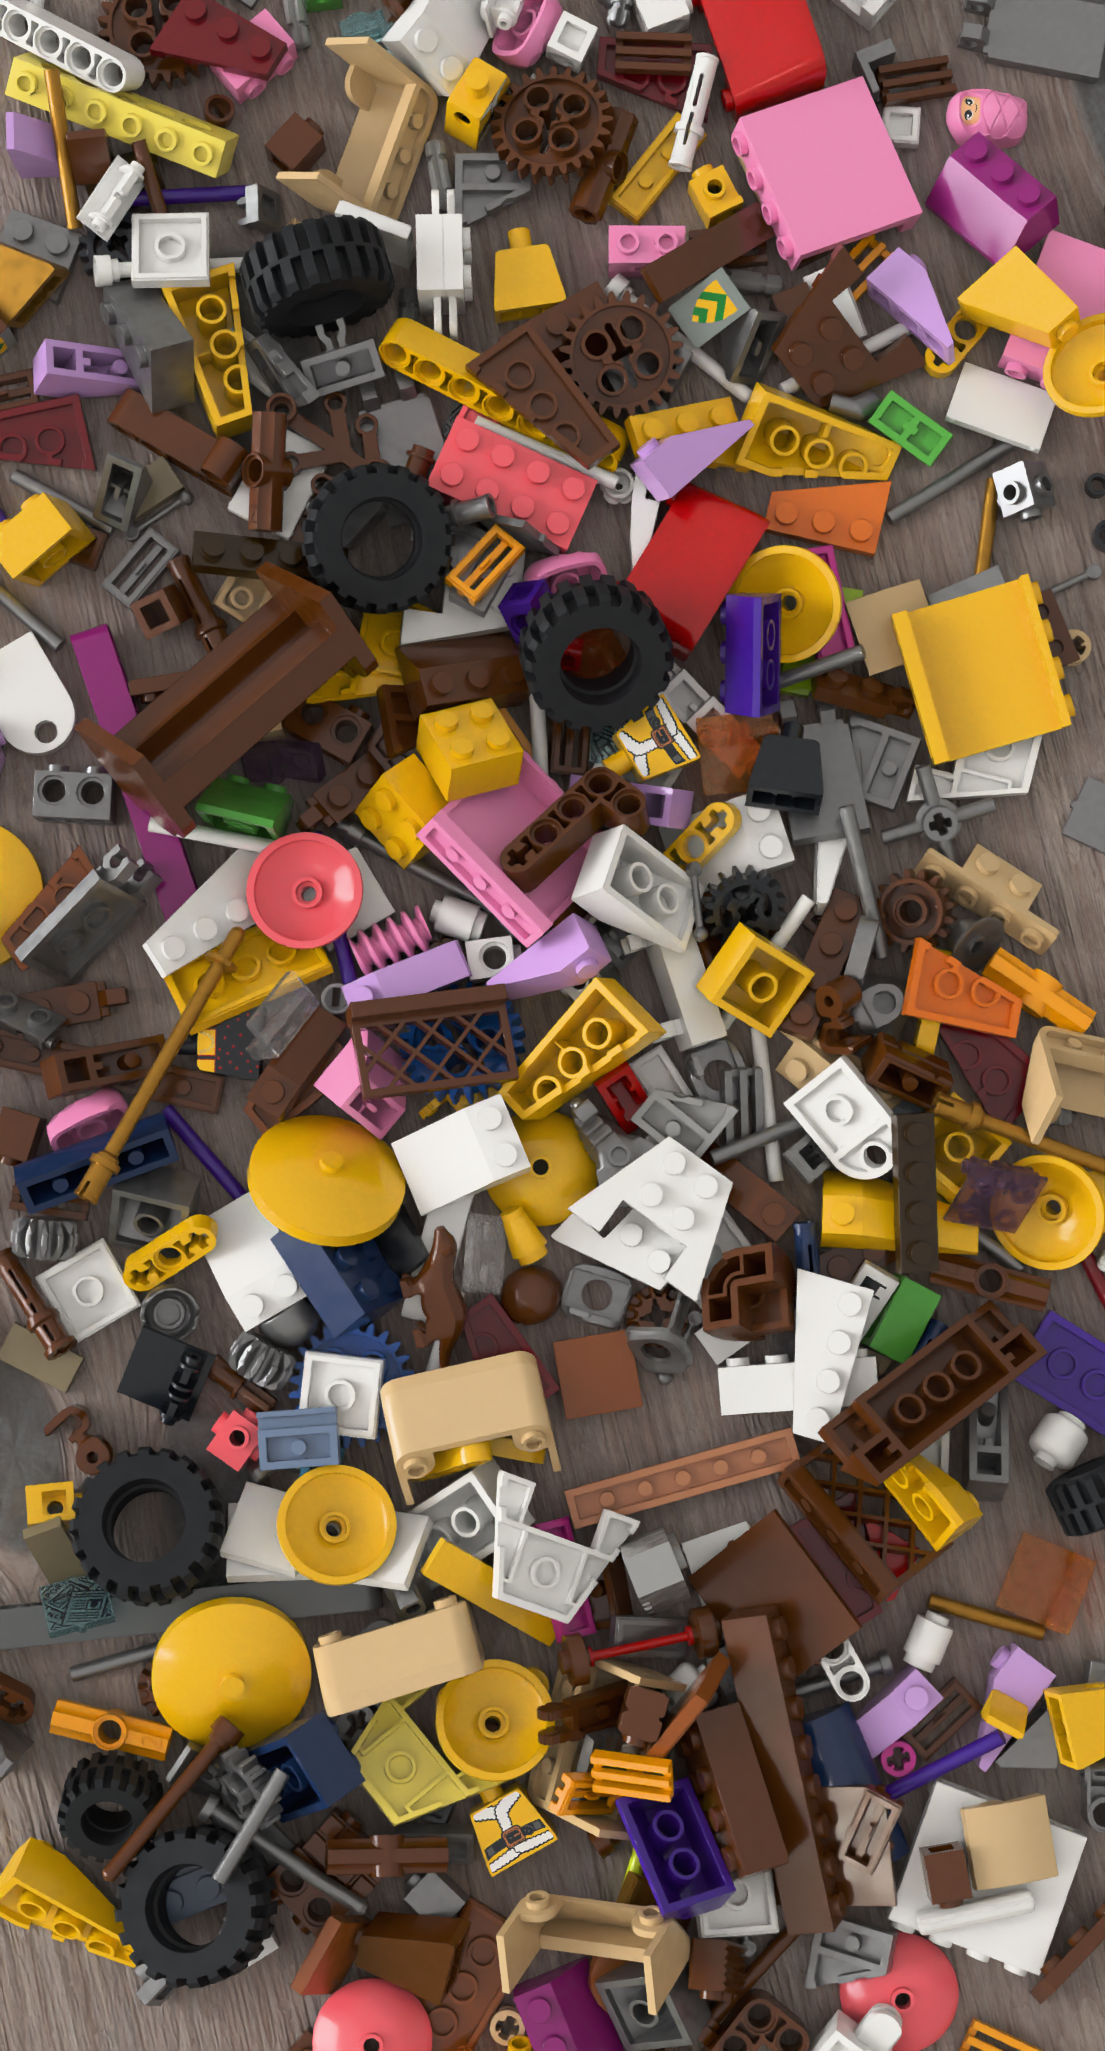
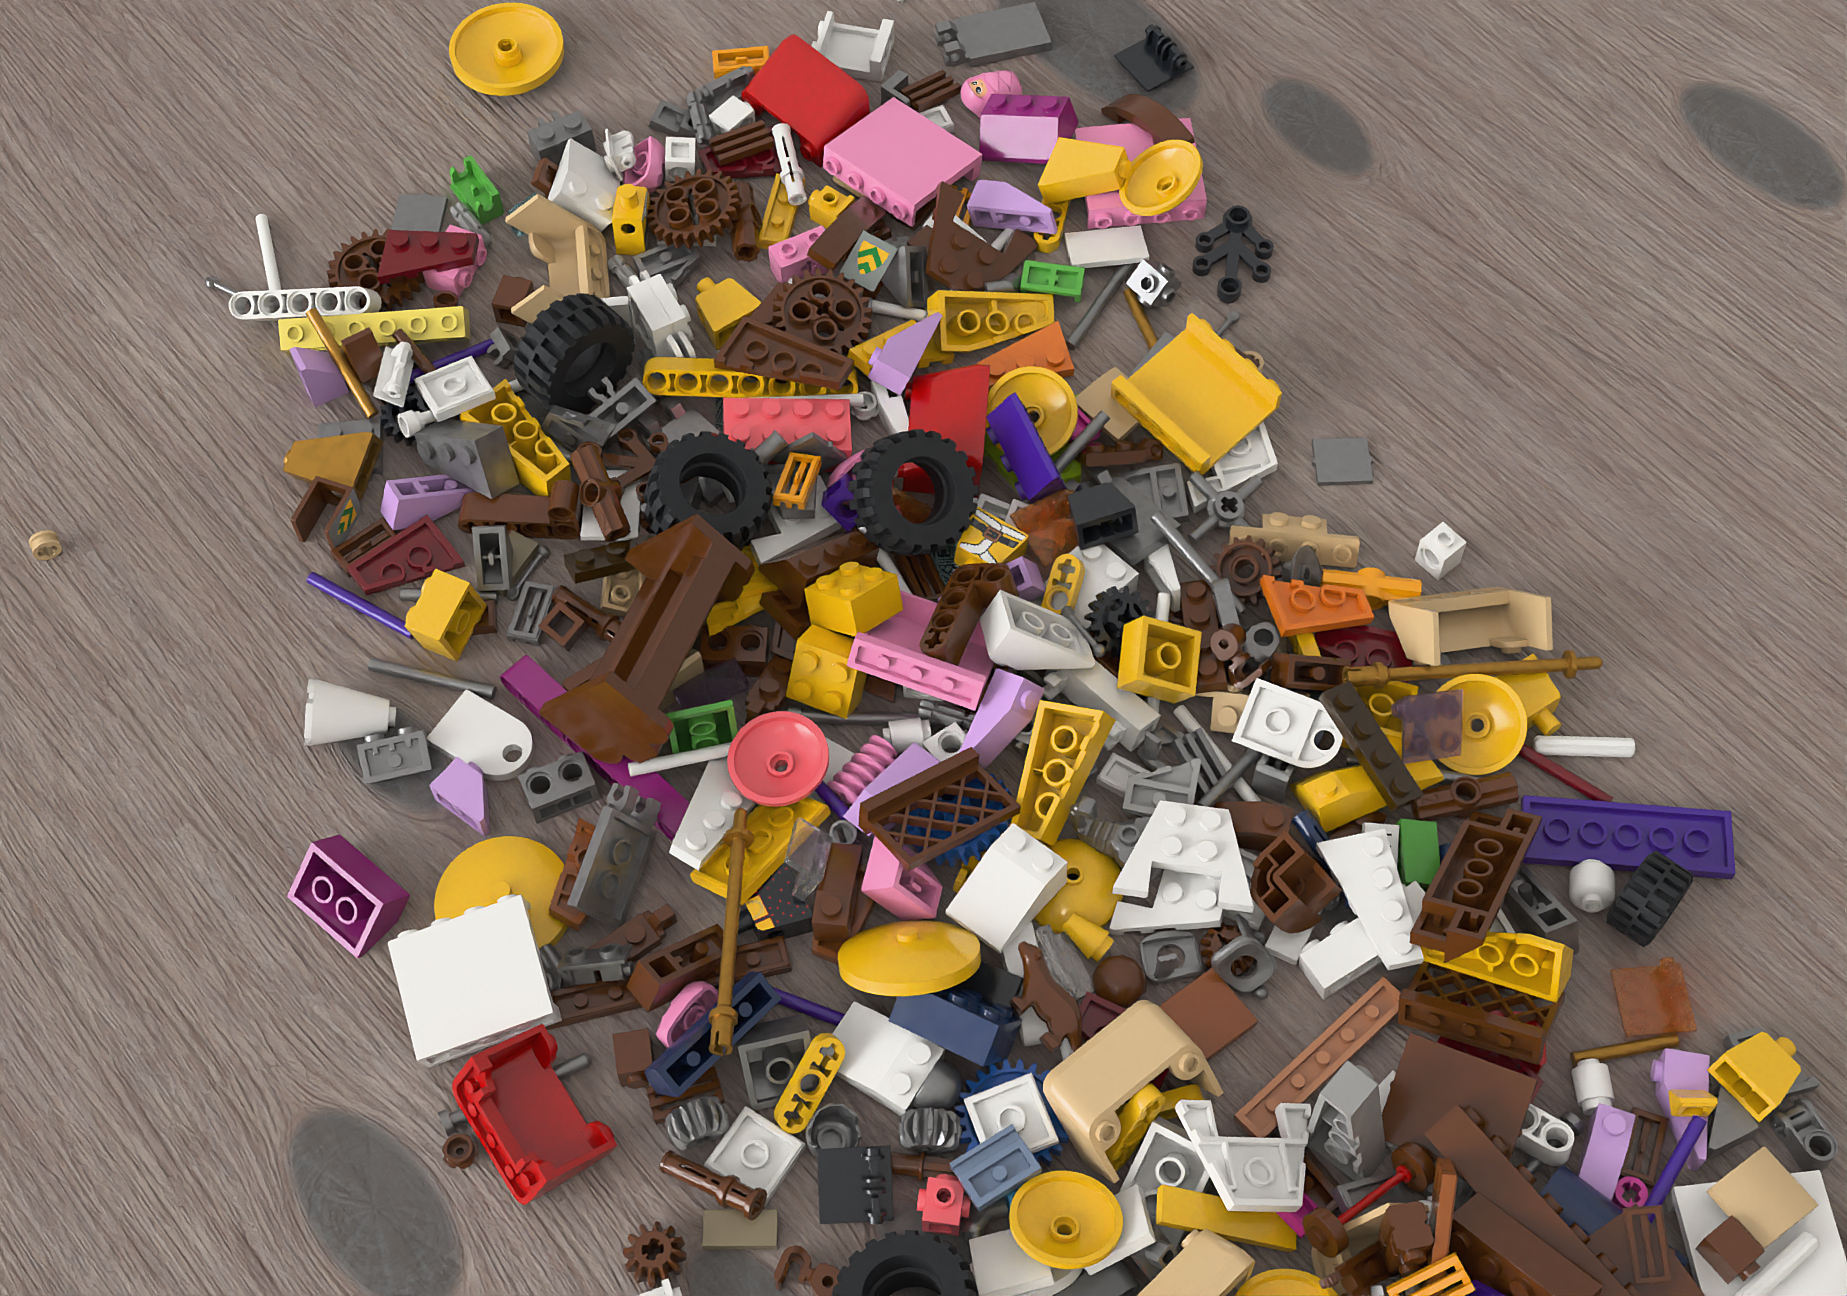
camera: 25 degrees left, 25 degrees down
red slope [593,1061,648,1135] -> none

